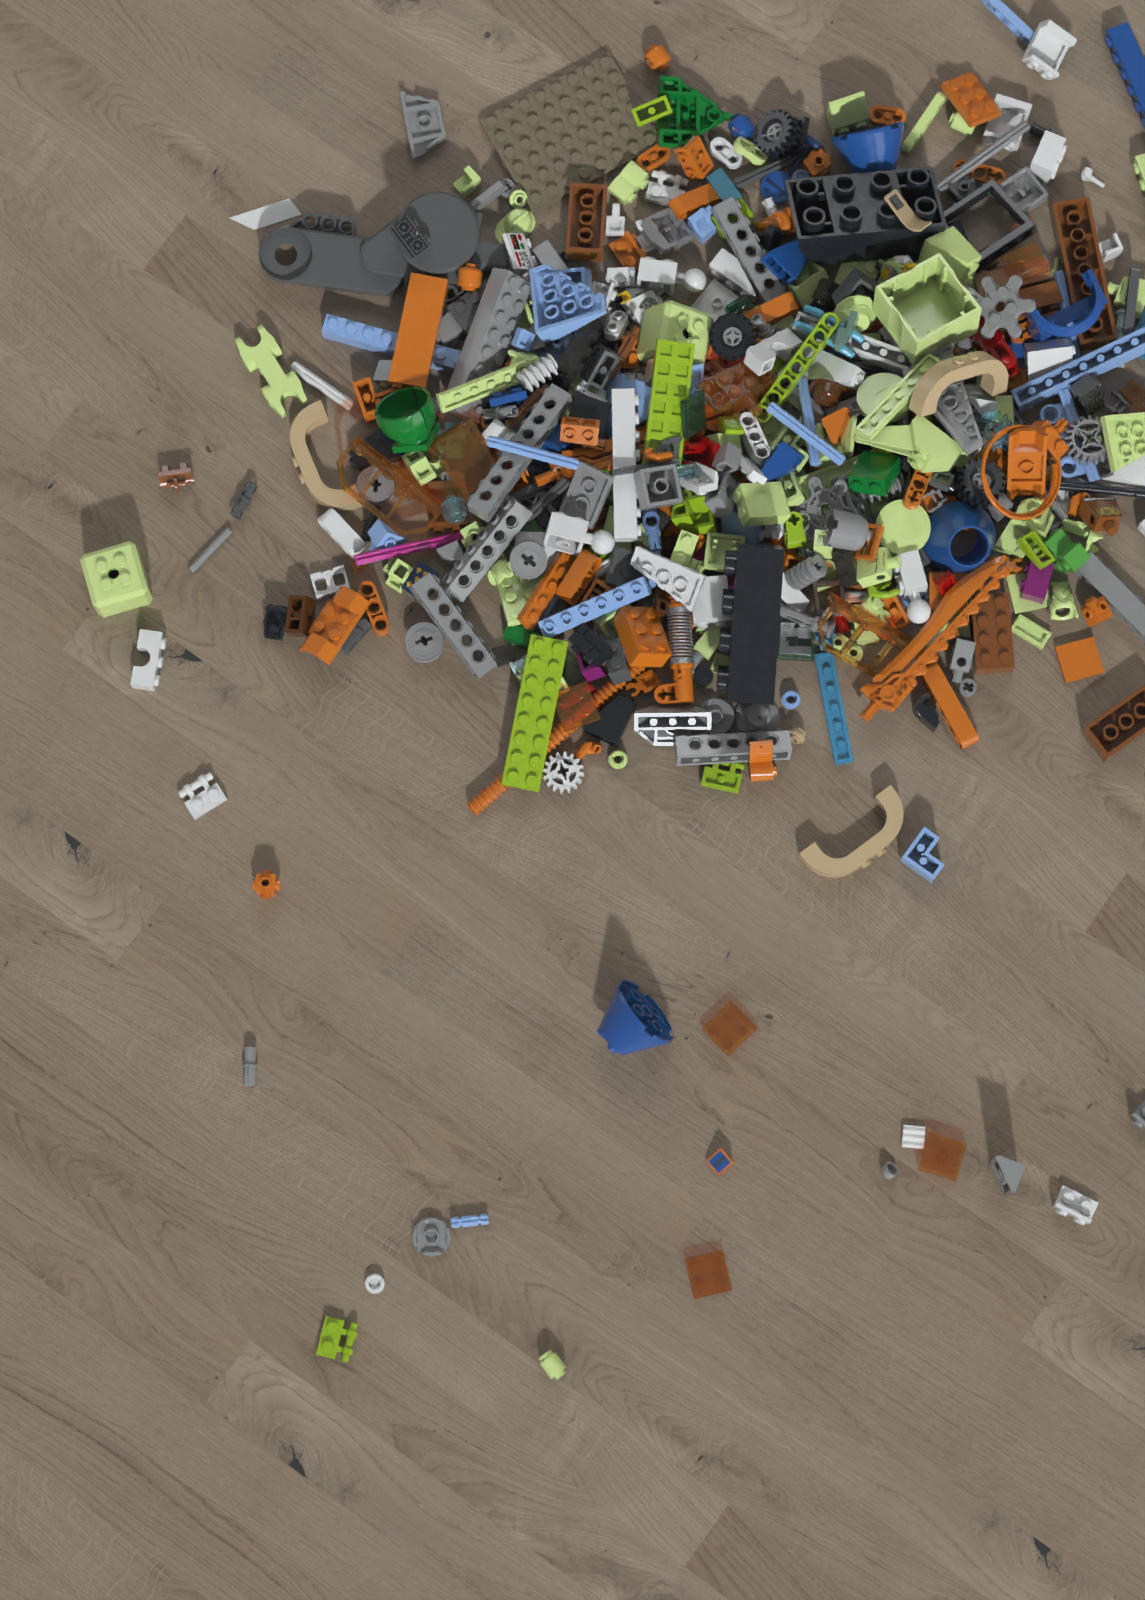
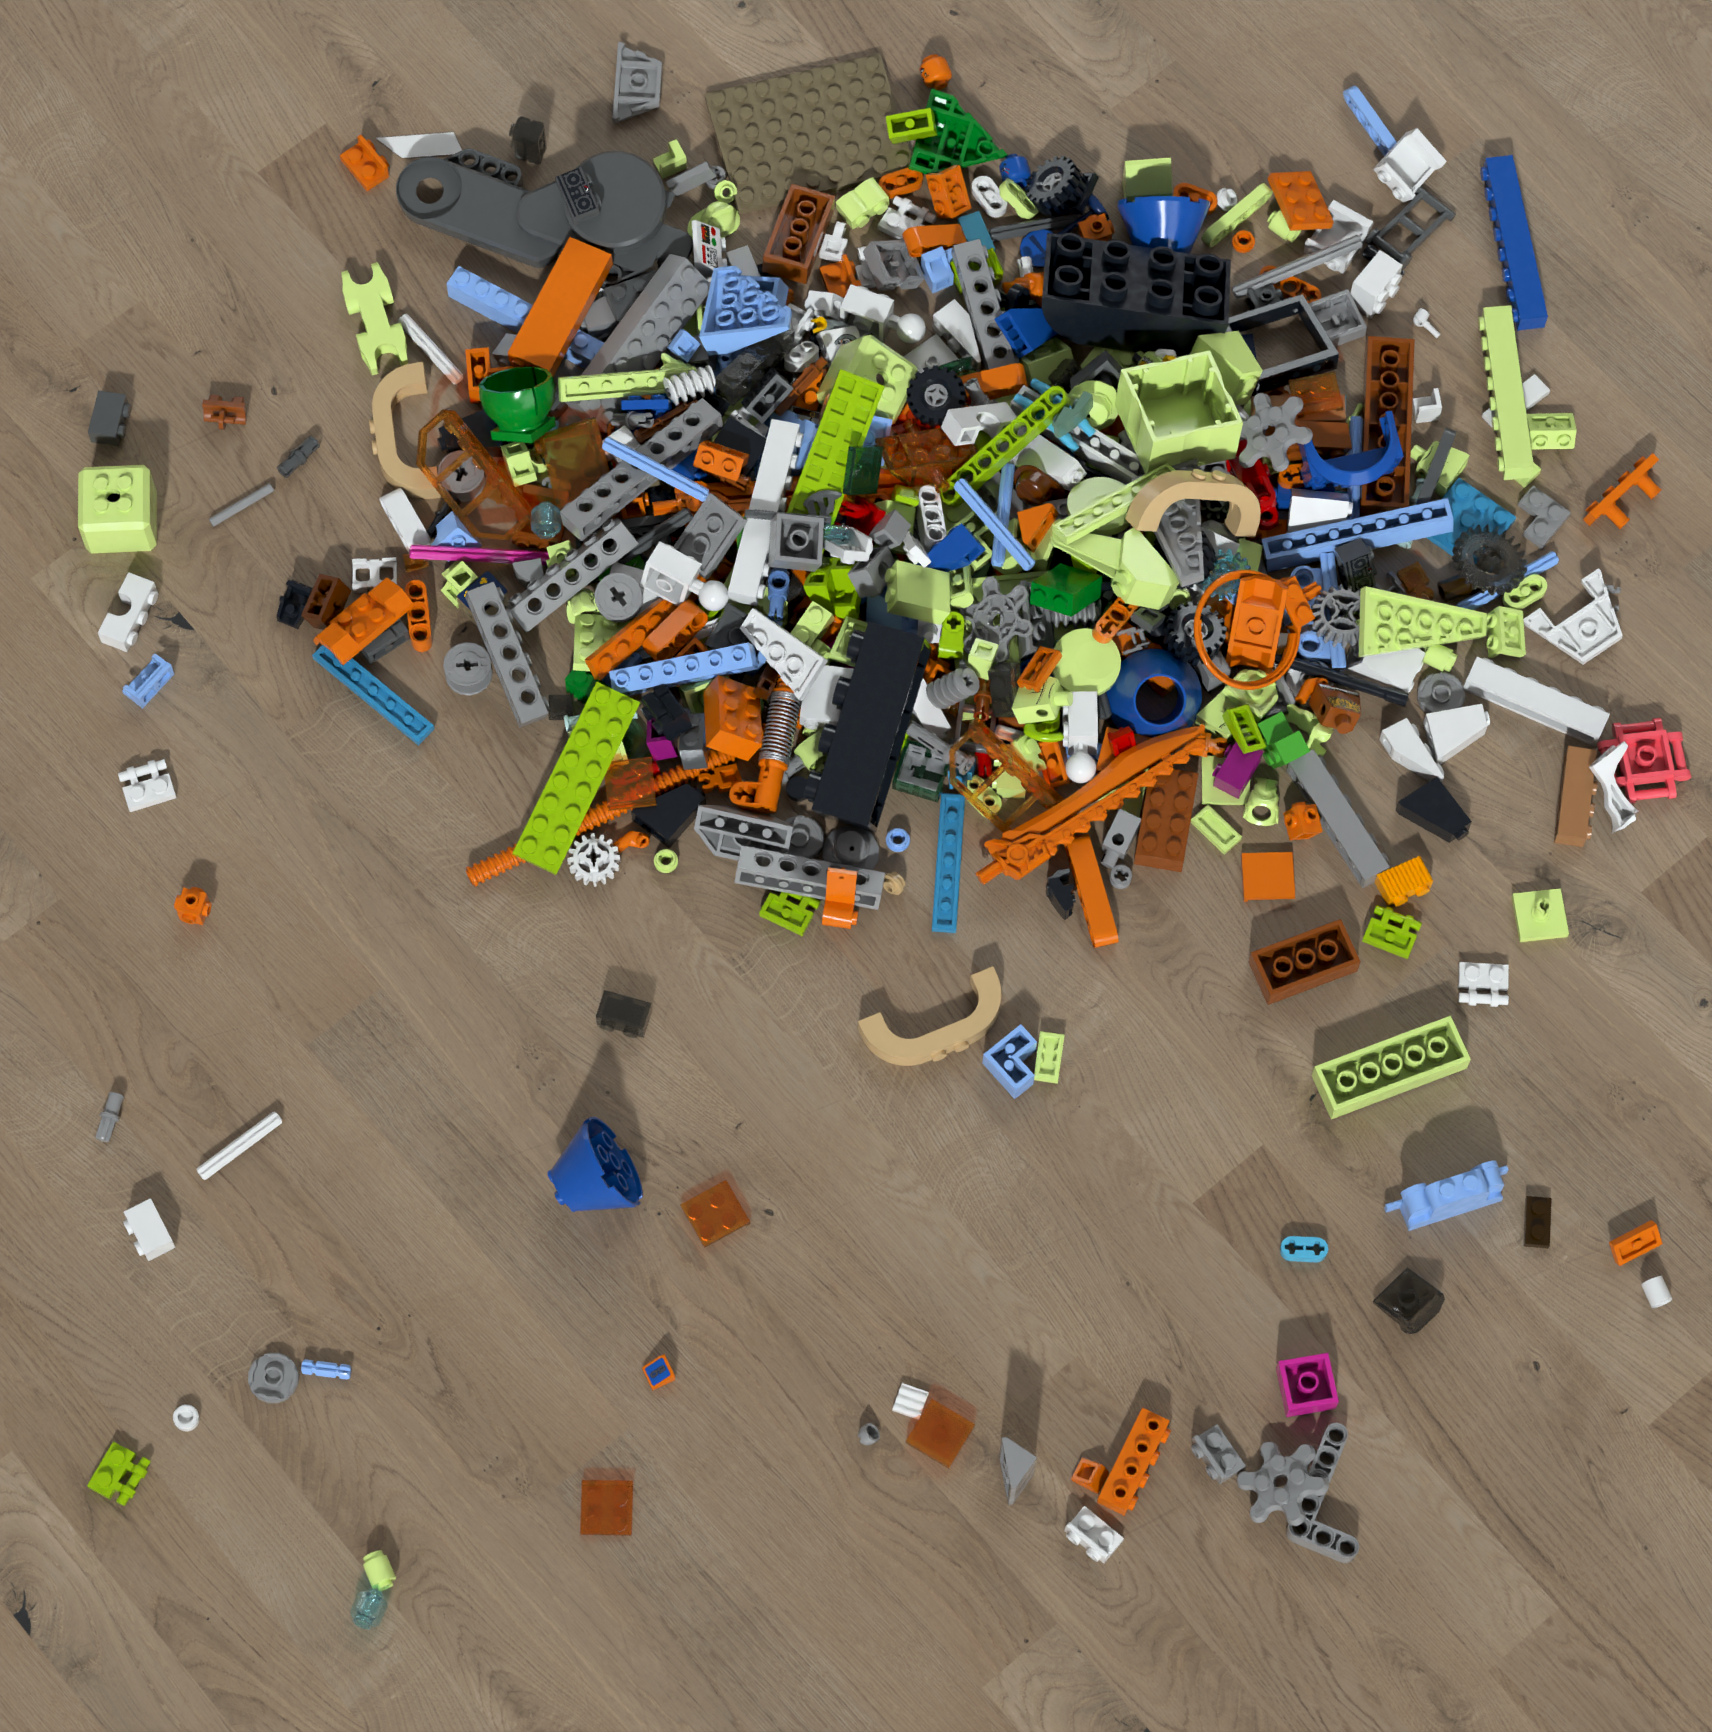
camera: 10 degrees right, 10 degrees down
orange head [457,263,482,291] -> none
orange arm [644,448,673,462] -> none
light grey cylinder [823,509,871,551] -> none
tan piece [884,189,932,232] -> none
none -> dark grey brick [88,390,131,446]
none -> light blue hinge [122,653,174,708]
none -> white brick [123,1198,176,1261]
none -> white axle [197,1112,282,1180]
none -> dark azure plate [312,645,435,746]
none -> orange bracket [340,135,389,191]
none -> clear light blue head [350,1589,388,1629]
none -> clear smoke brick [509,116,547,165]
none -> clear smoke brick [596,990,652,1038]
none -> dark orange pin [973,676,993,722]
none -> yellowish green plate [1034,1031,1065,1084]
none -> orange slope [1071,1457,1109,1494]
none -> orange brick [1097,1407,1171,1516]
none -> white plate [1217,188,1237,211]
none -> orange plate [1232,230,1255,253]
none -> dark grey piece [1365,186,1456,270]

